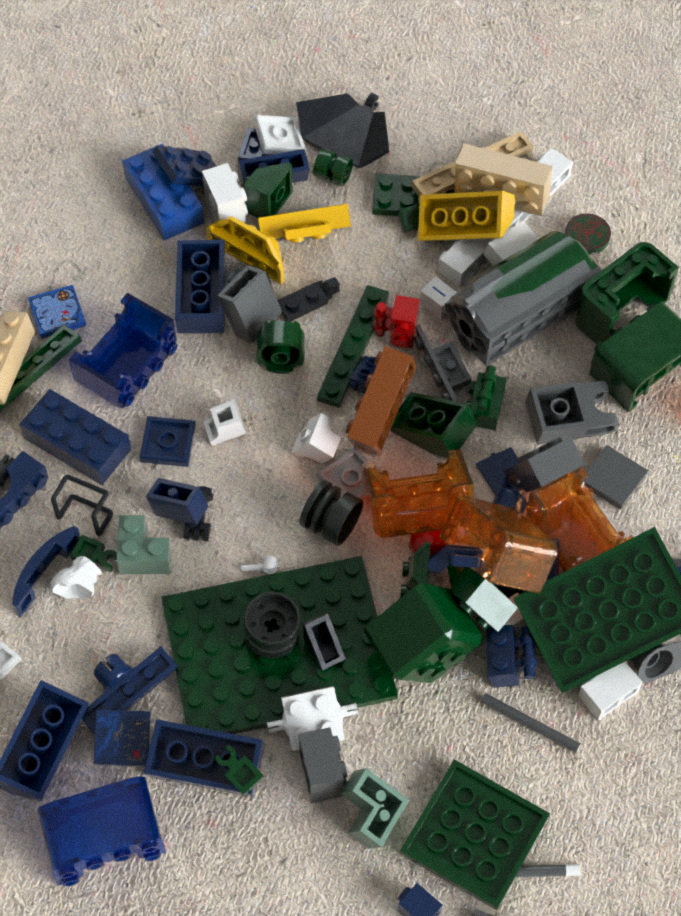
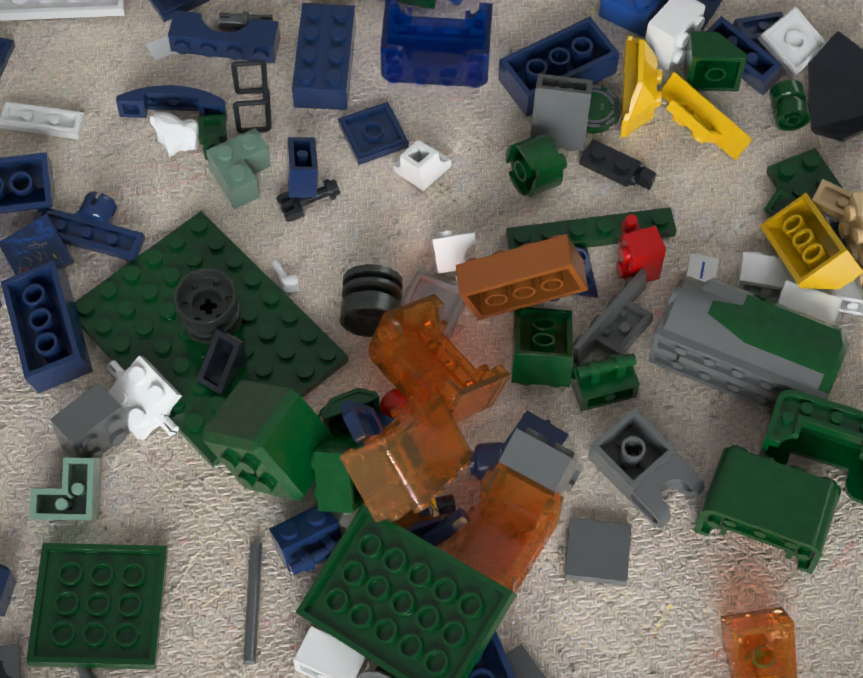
camera: 60 degrees right, 0 degrees up
dark green plate [215,745,265,796] -> none

